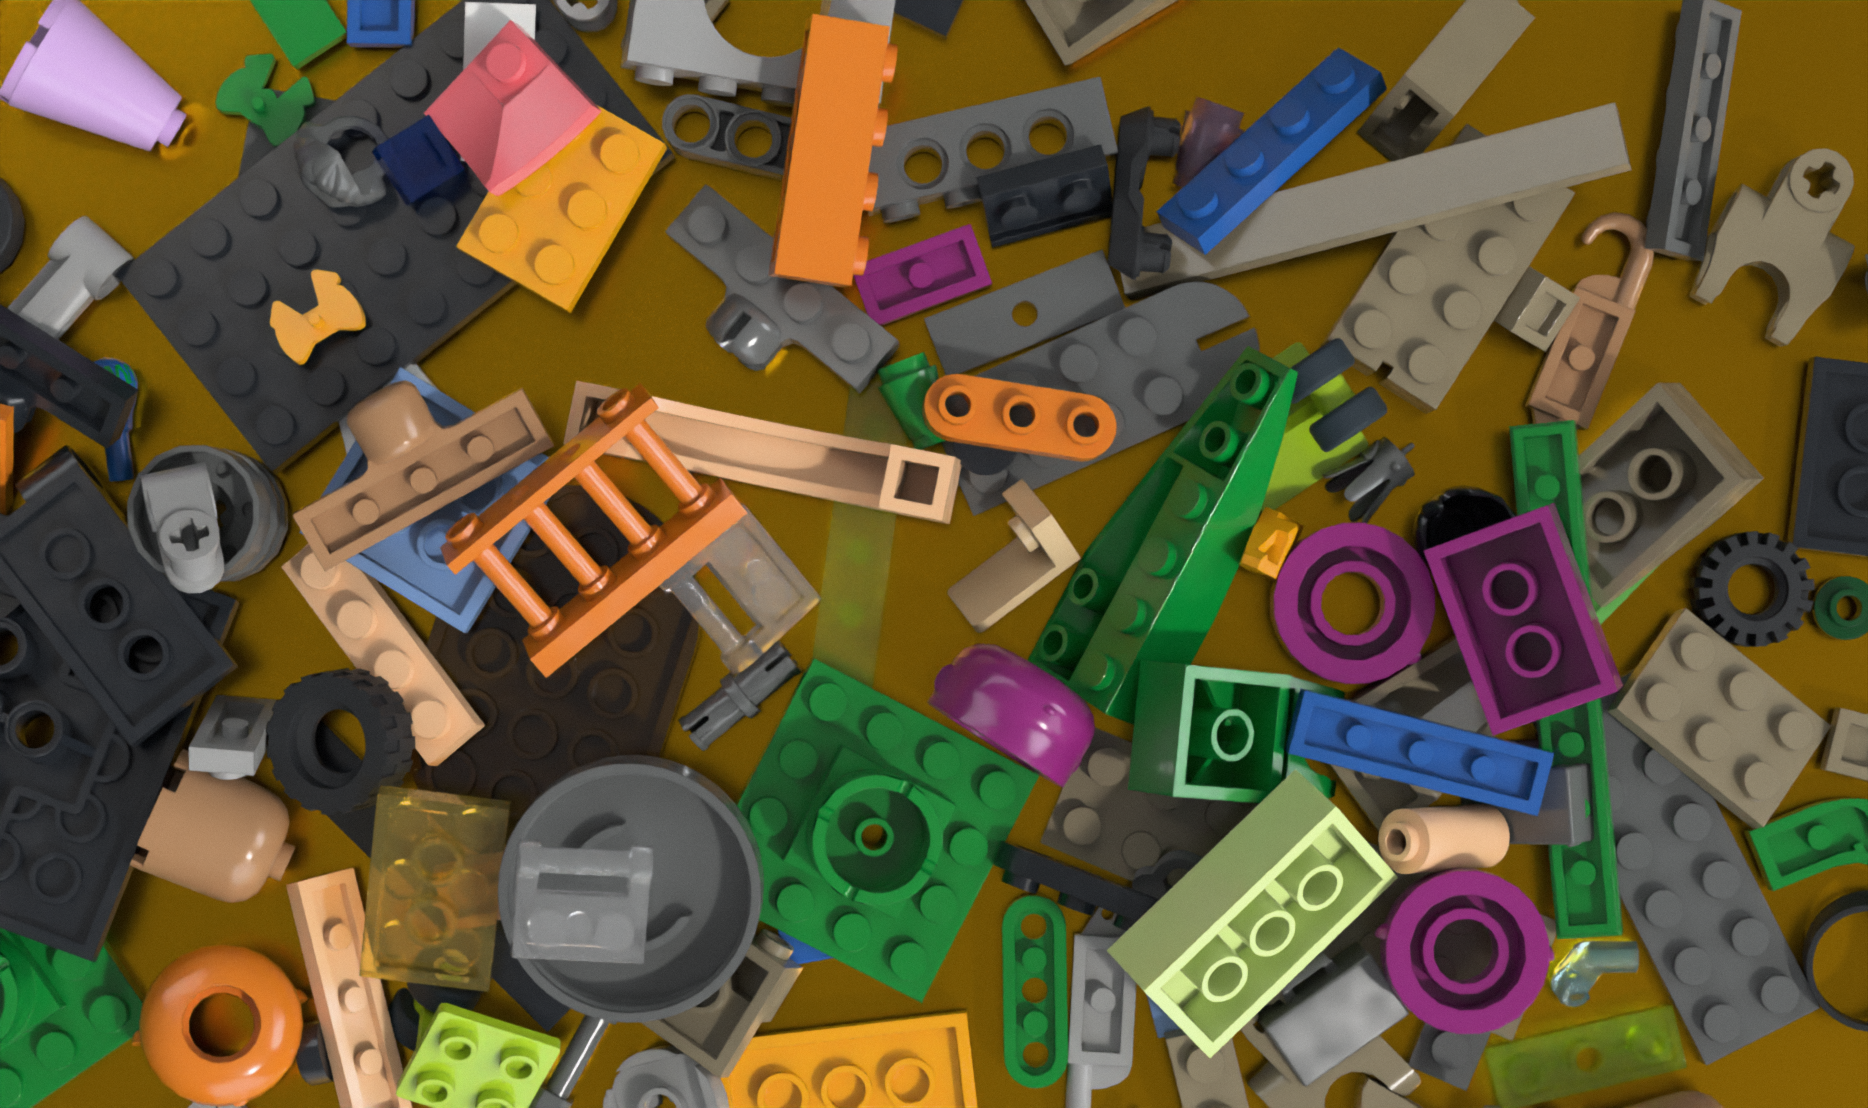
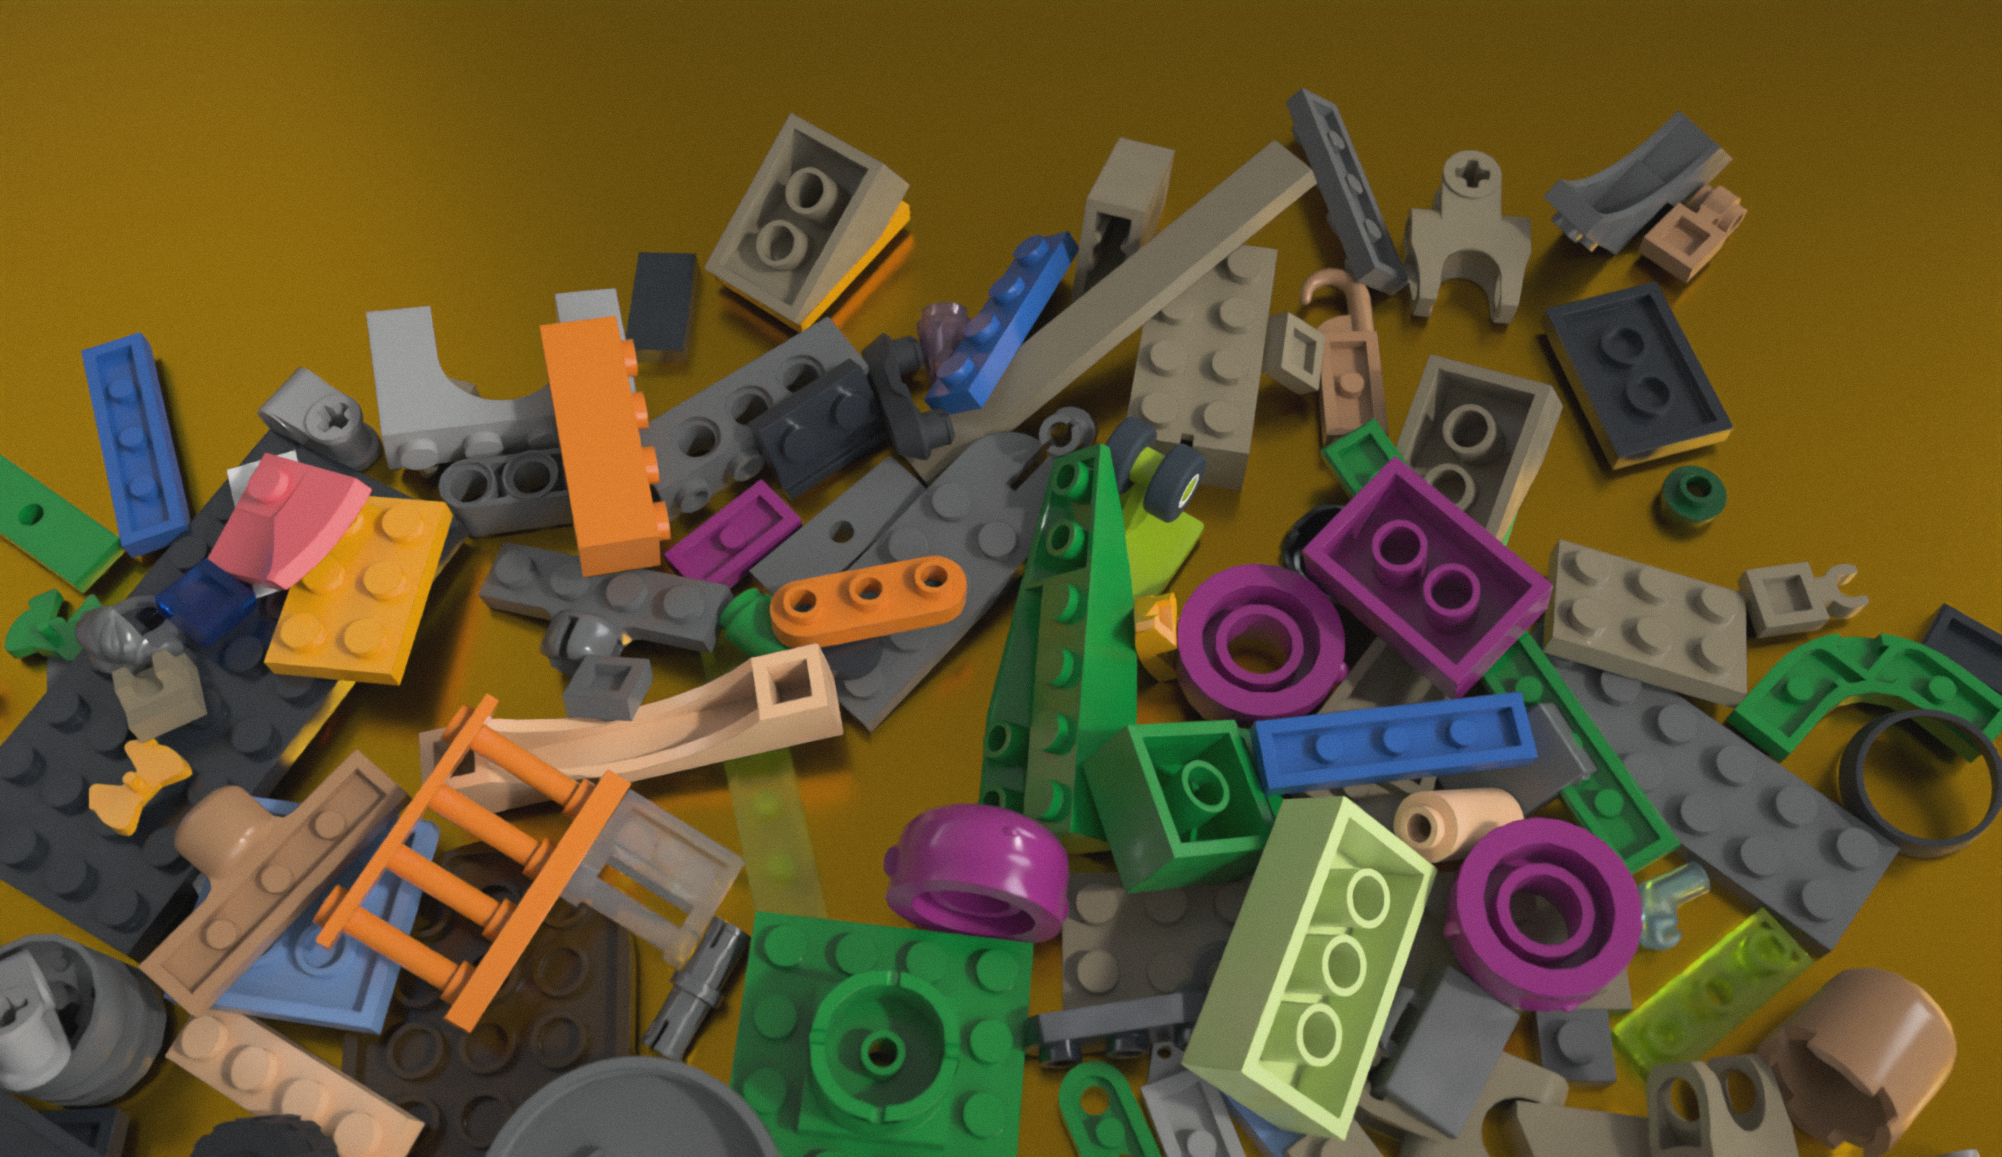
camera: 30 degrees left, 25 degrees down
tan bracket [947,479,1081,633] -> none
dark grey piece [1322,436,1415,523] -> none
black tyre [1689,531,1815,647] -> none
none -> dark tan tile [112,649,207,743]
none -> dark grey plate [562,655,653,721]
none -> dark grey pin [1039,406,1099,456]

